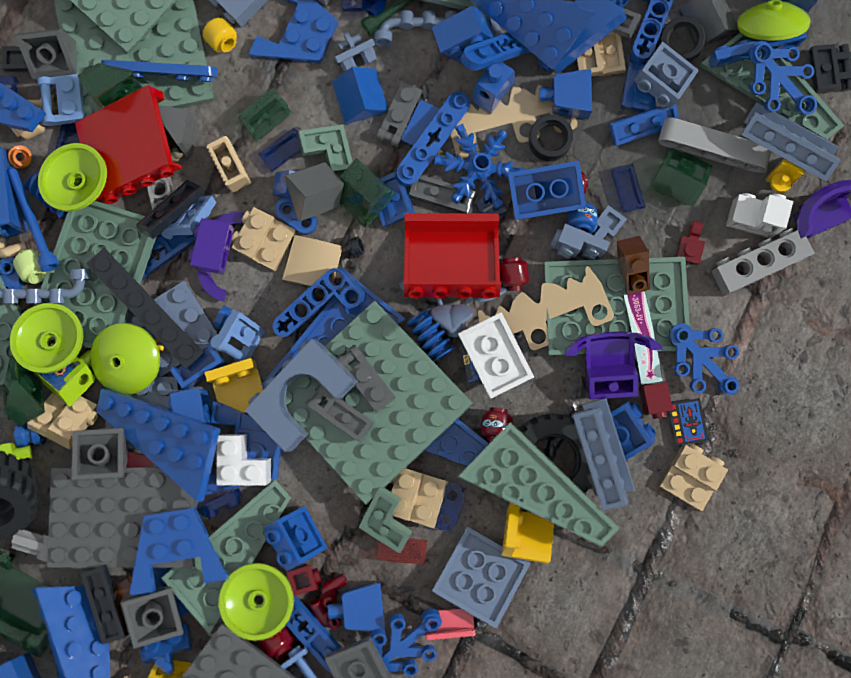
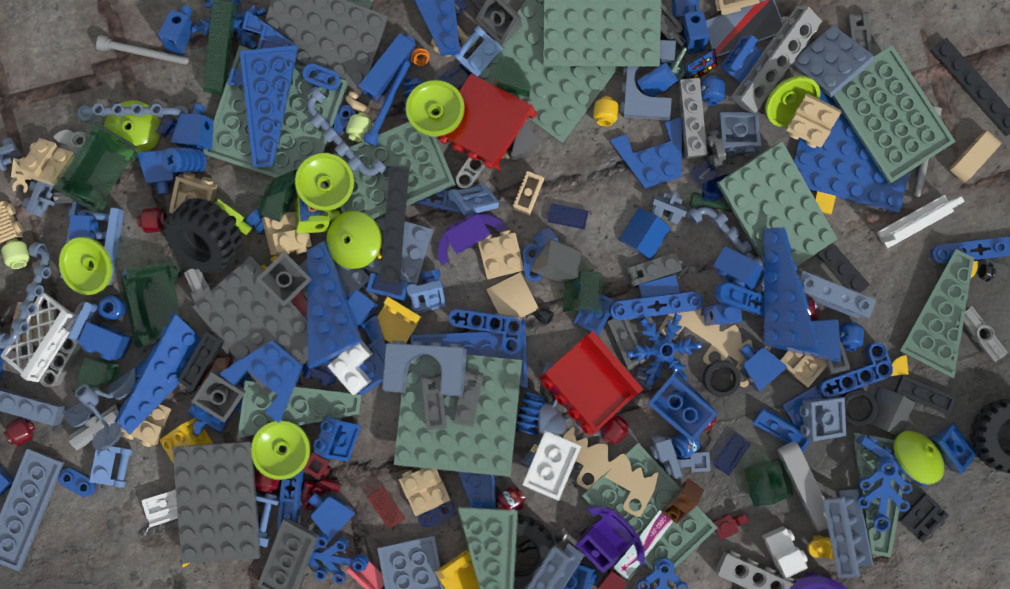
camera: 45 degrees right, 5 degrees up
blue piece [101,60,217,82] -> none
black plate [136,180,205,239] -> none
clear green hinge [237,88,292,142] -> none
sand green plate [297,125,354,174] -> none
sand green plate [359,487,412,554] -> none

